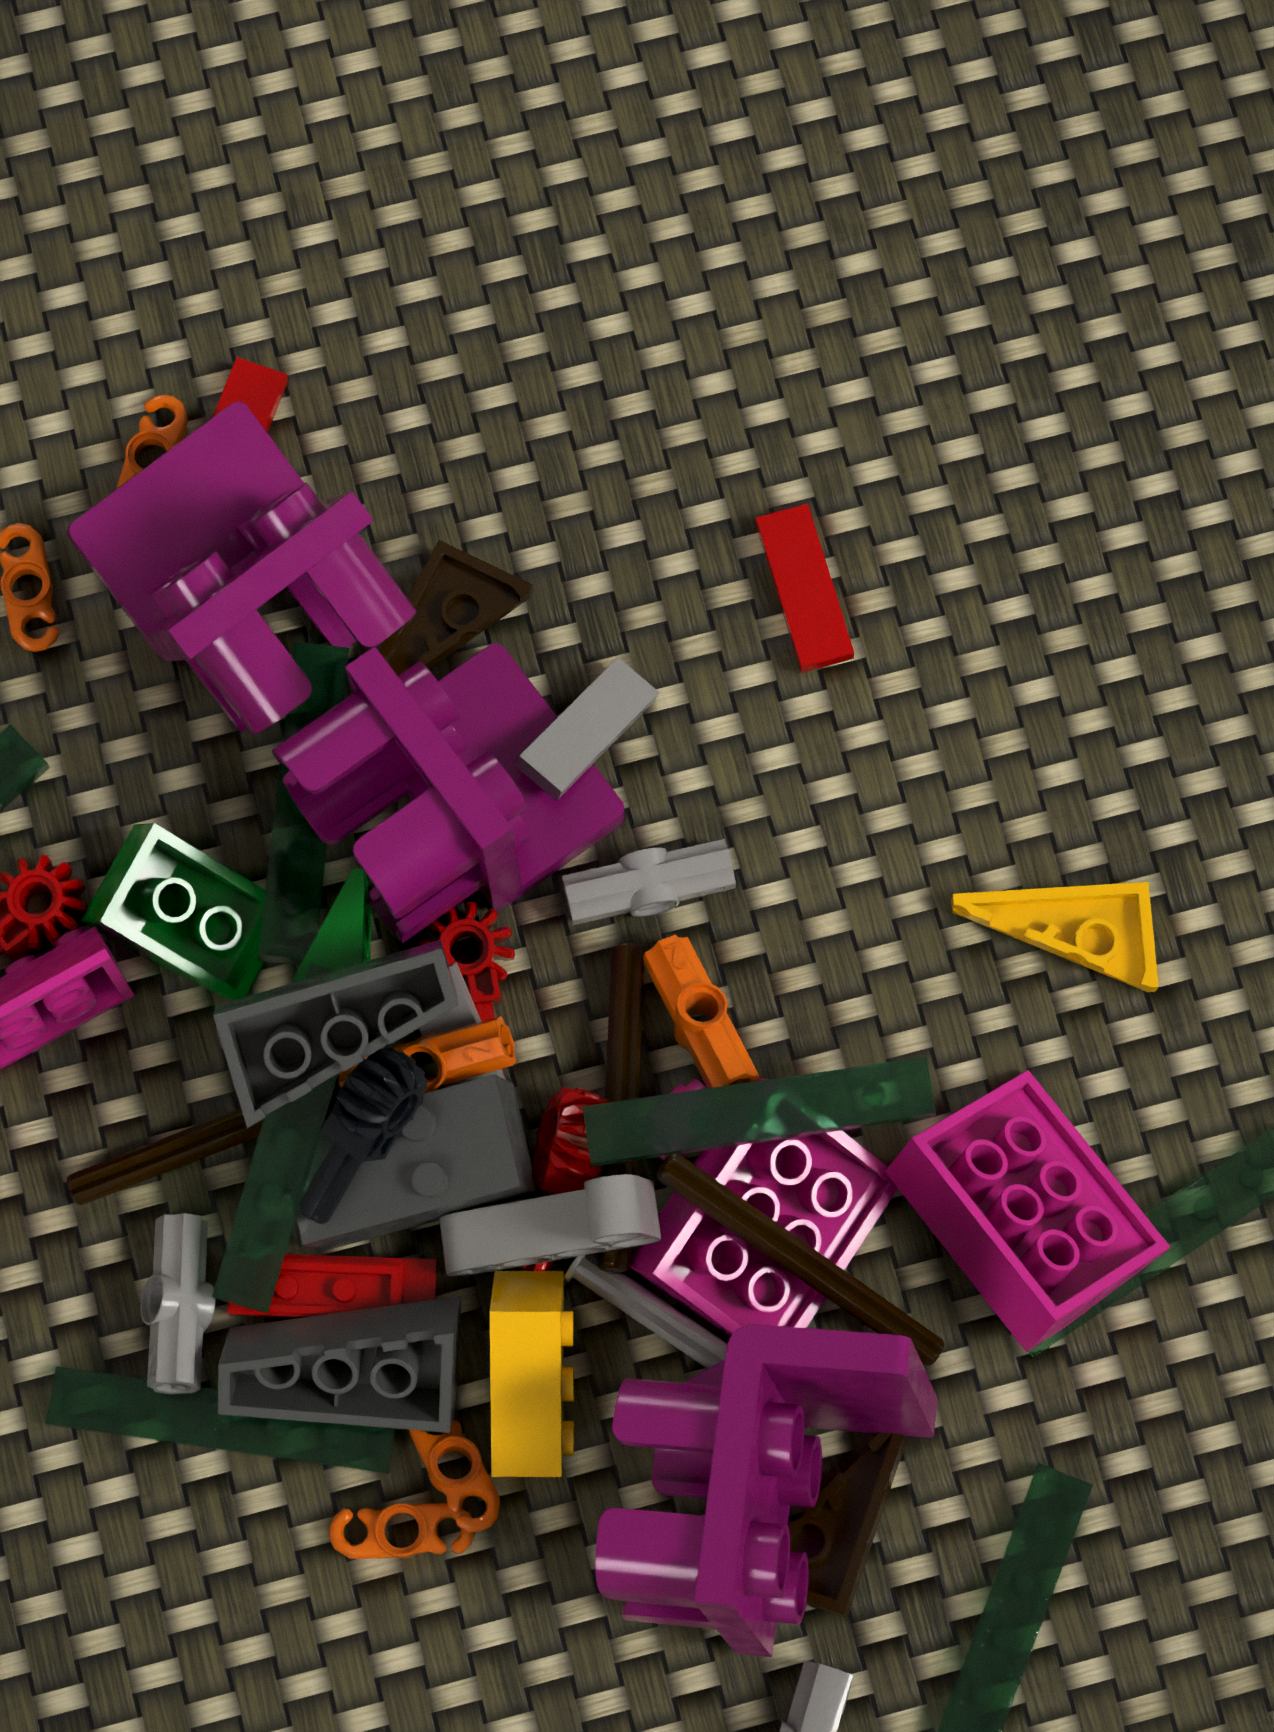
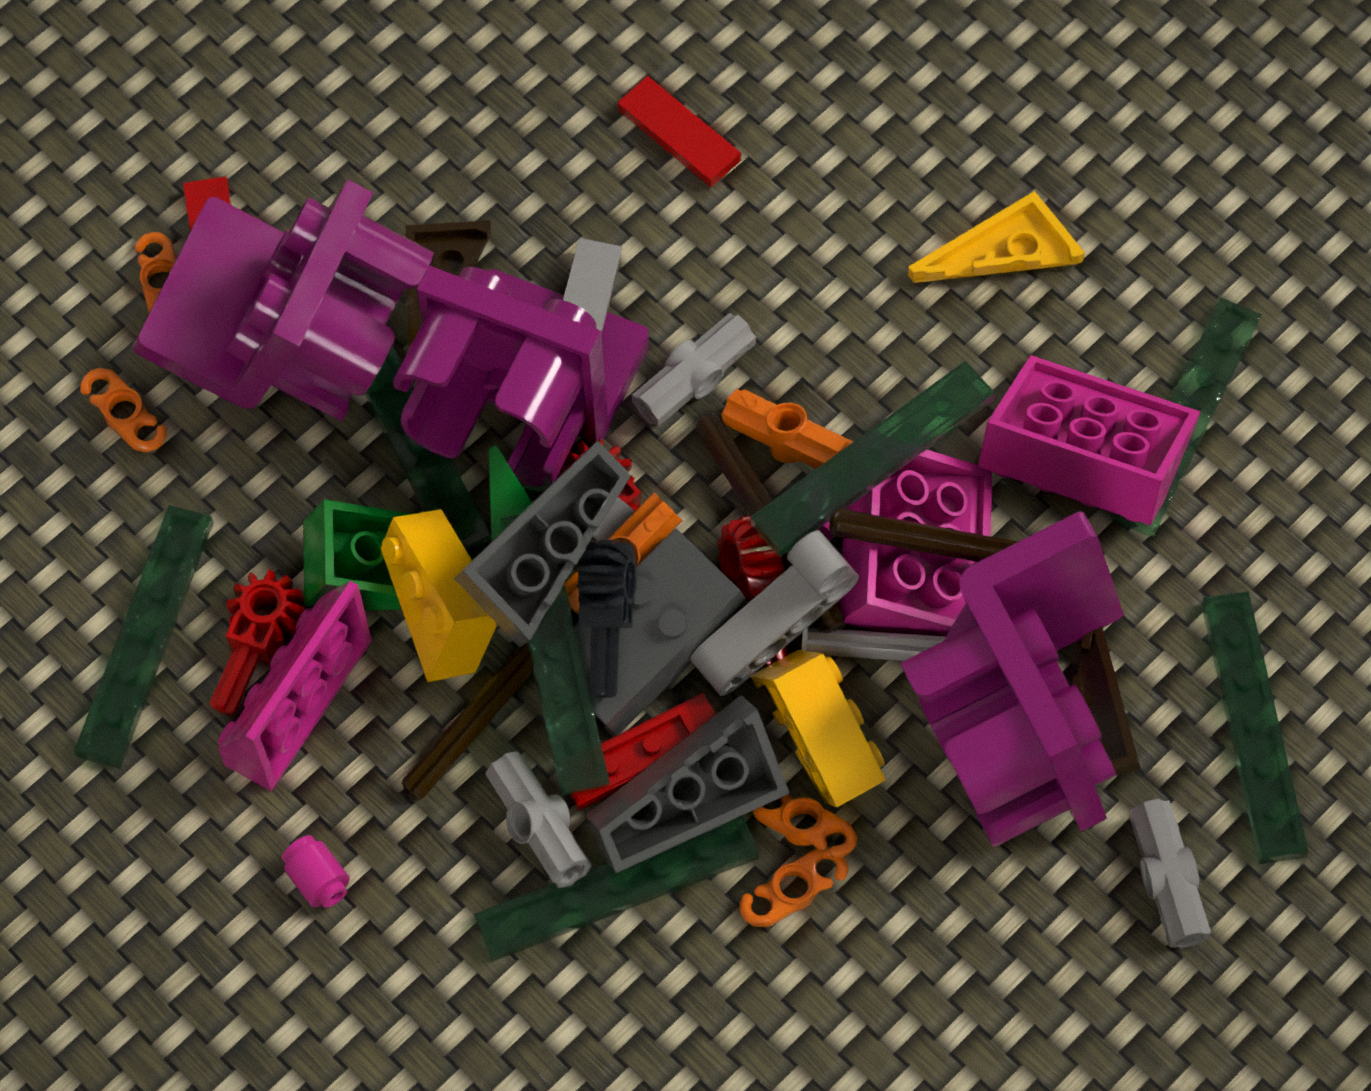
camera: 30 degrees left, 10 degrees down
none -> yellow wedge [380,509,497,682]

